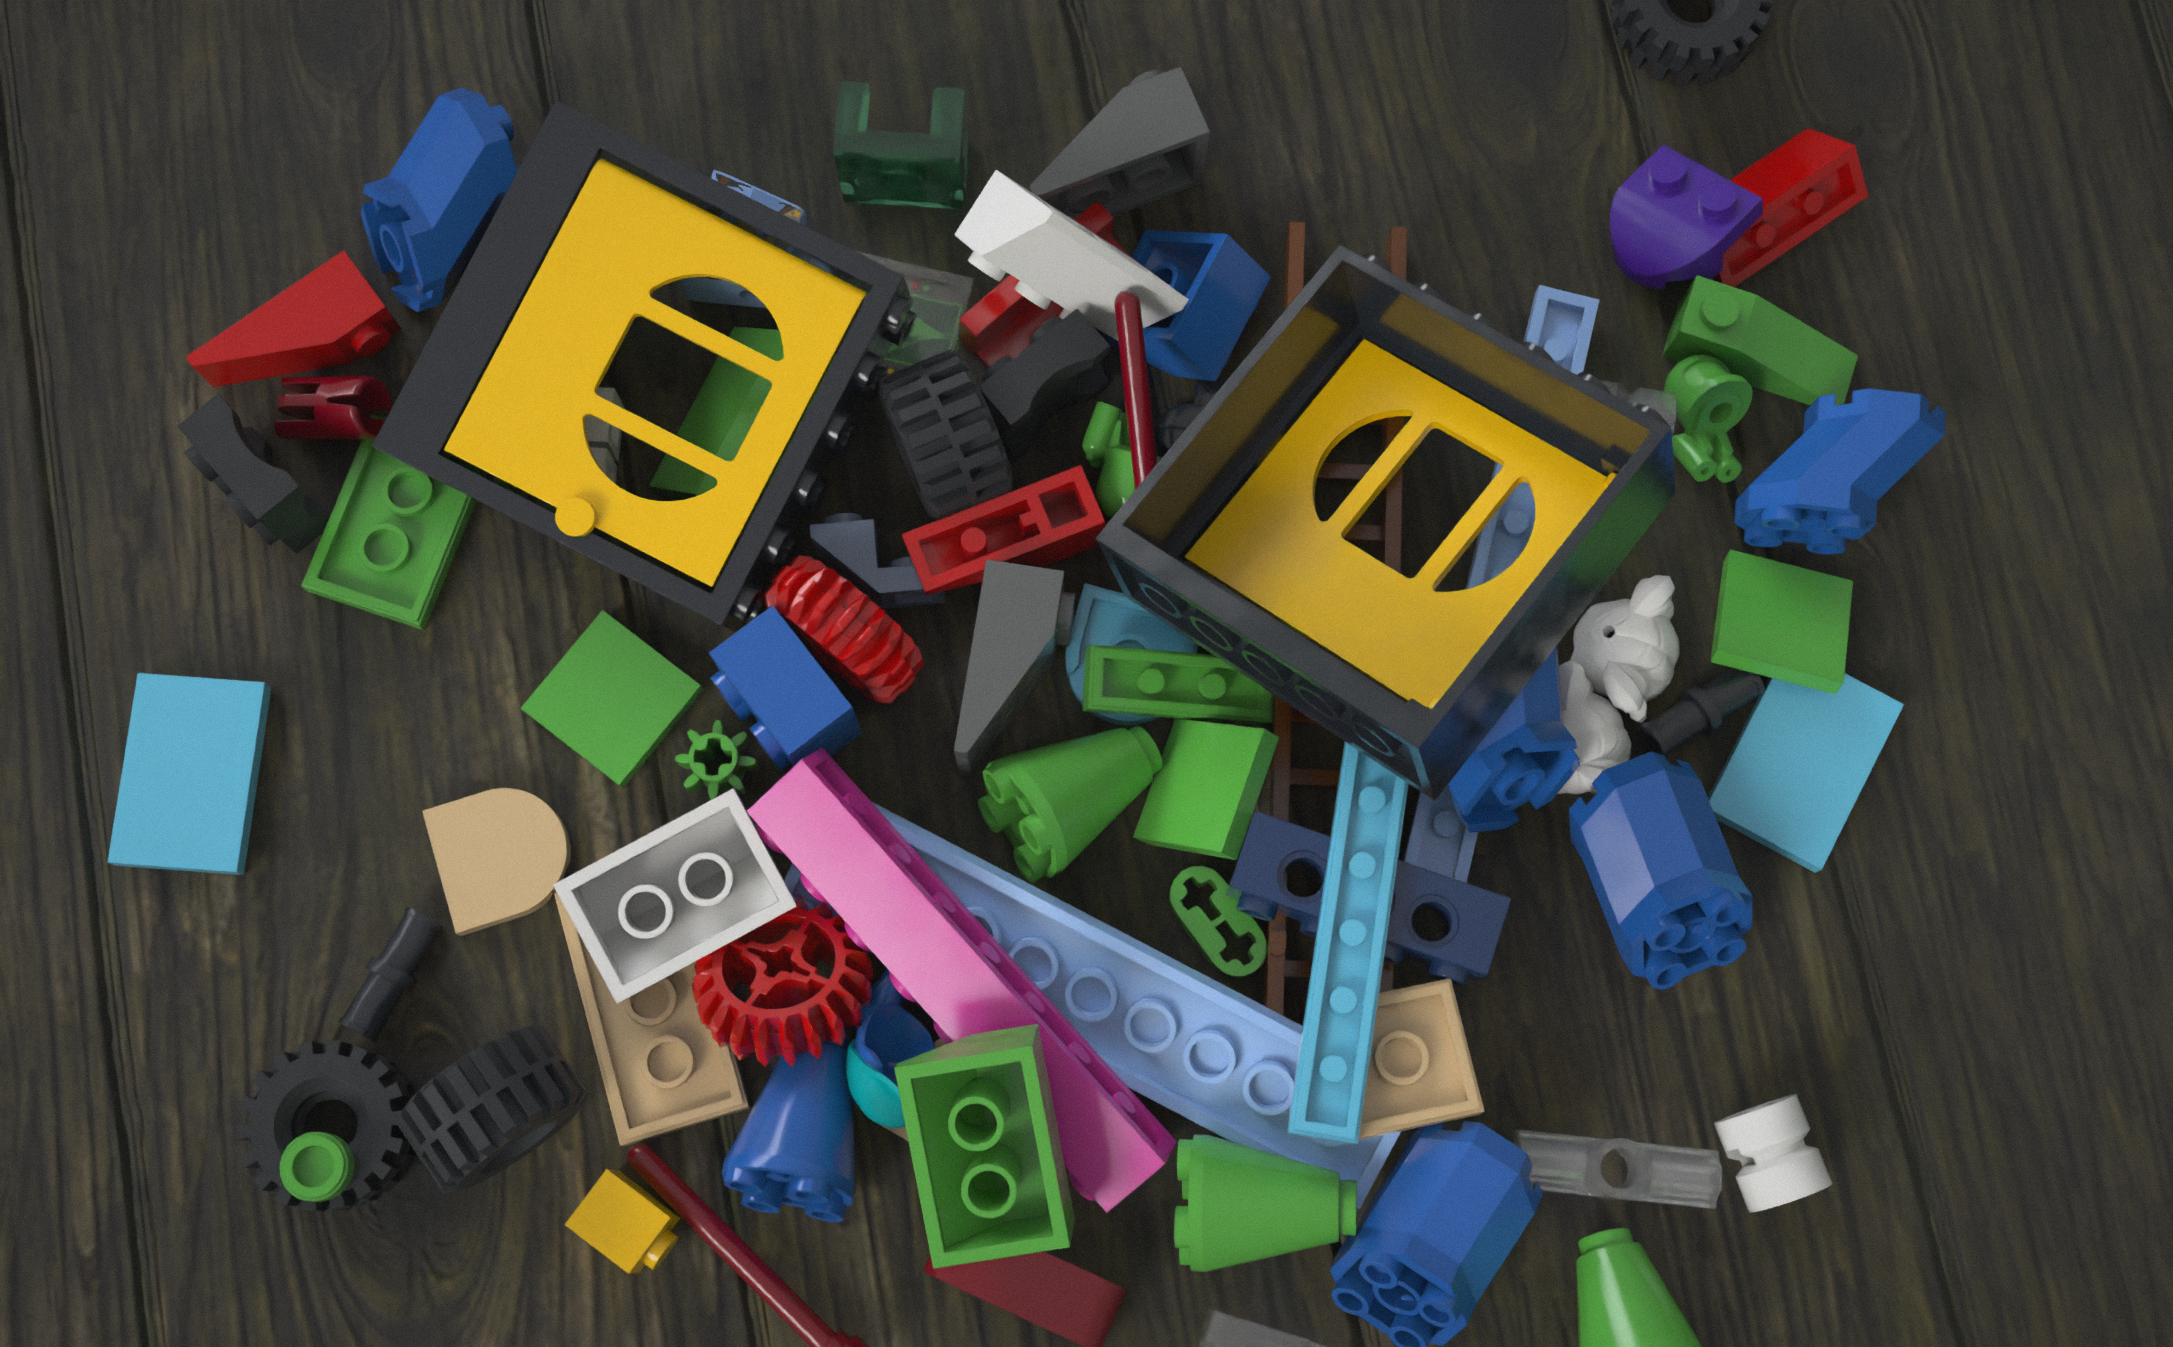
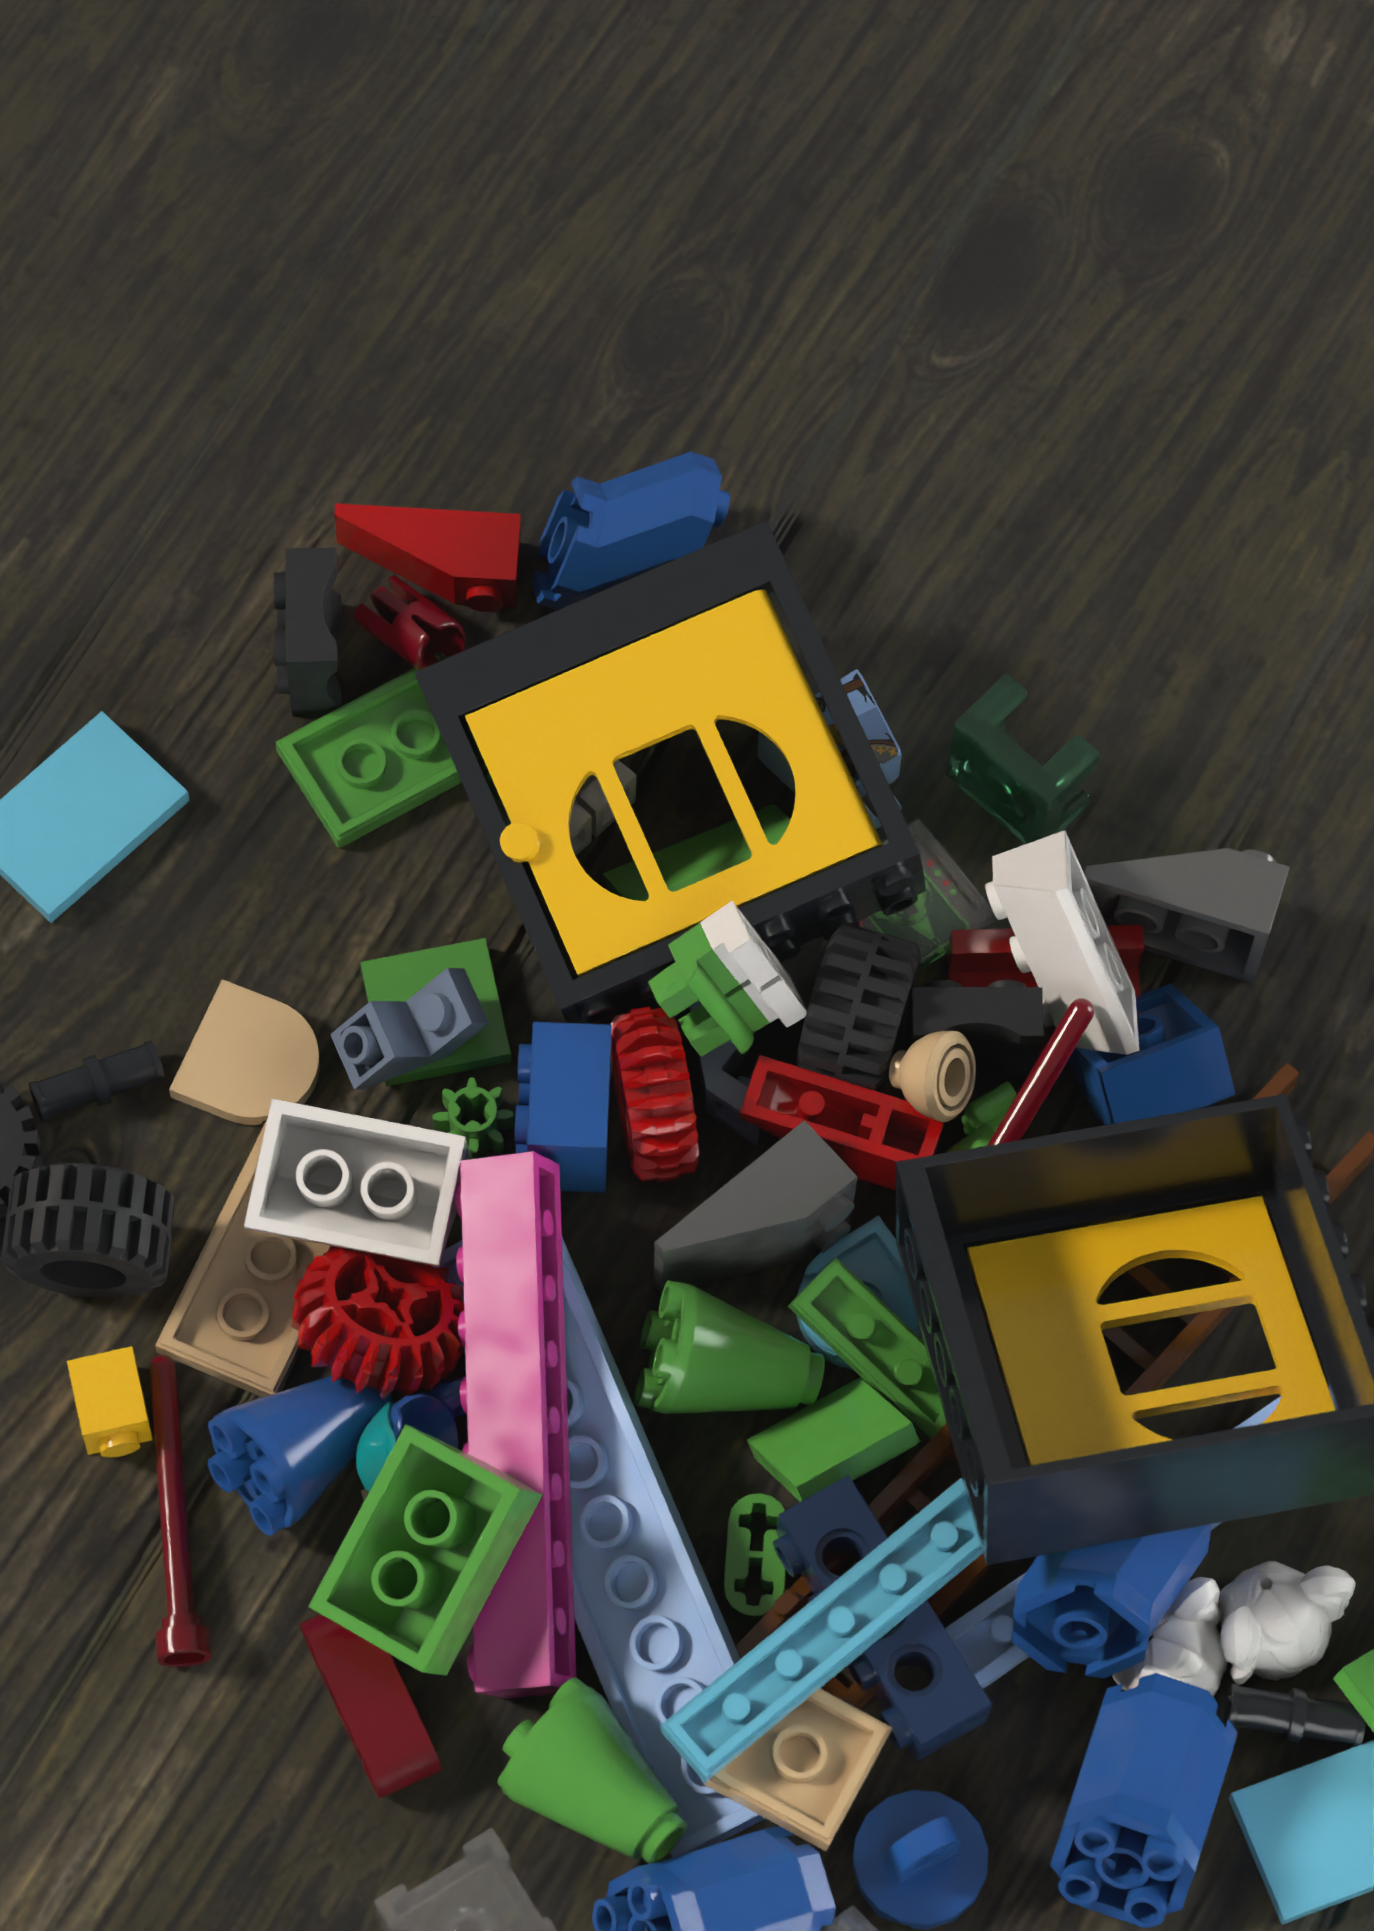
camera: 40 degrees right, 10 degrees down
none -> sand blue slope [330,968,489,1090]
none -> hips [648,901,807,1057]
none -> blue tile [852,1790,989,1930]
none -> tan brick [889,1031,976,1122]

